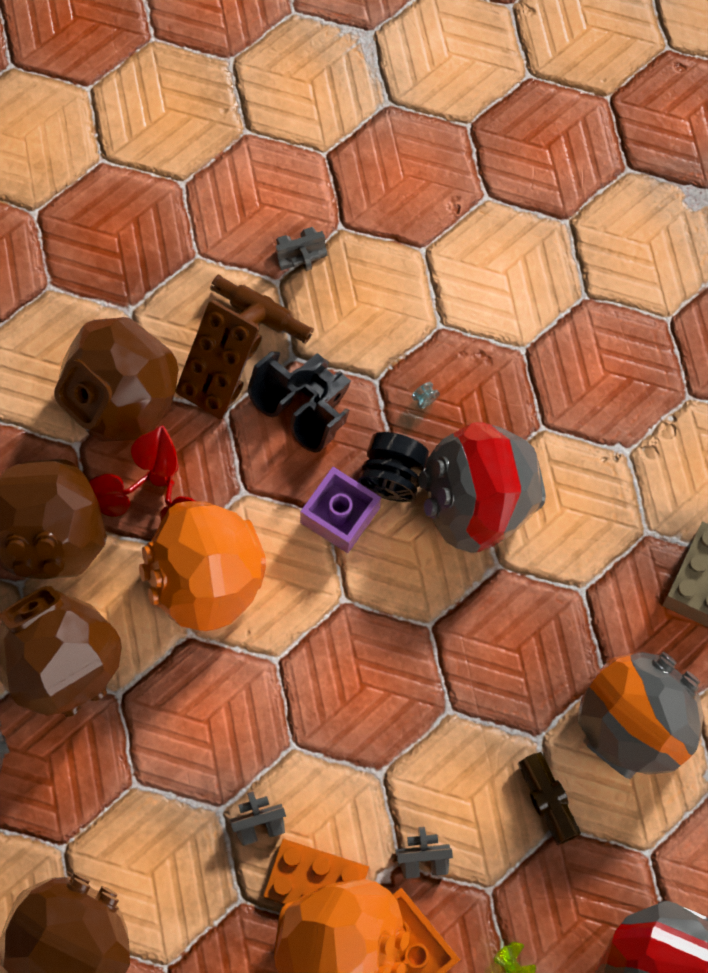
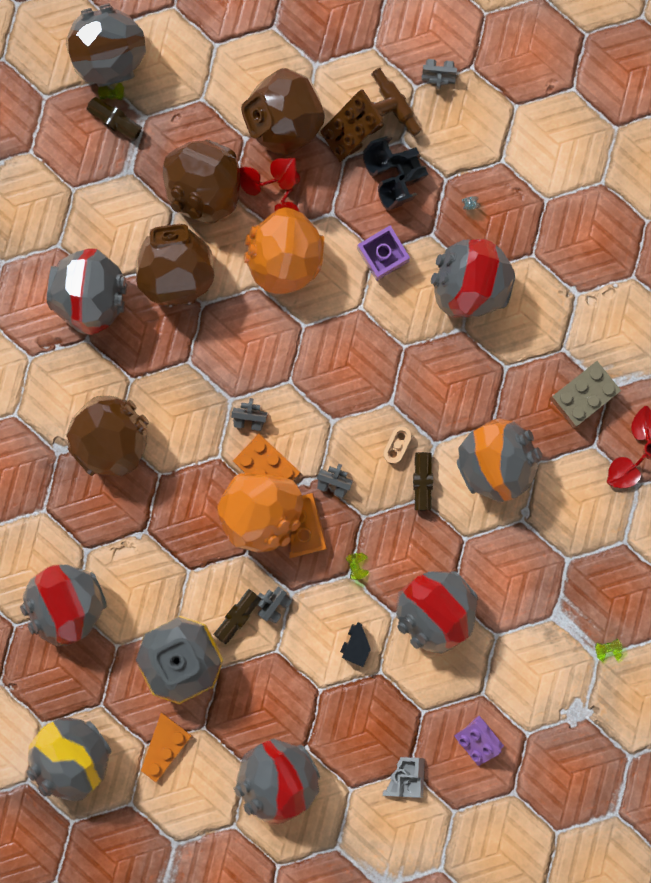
camera: 30 degrees right, 15 degrees up
black wheel [358,432,429,502] -> none
none -> light nougat plate [384,427,411,464]

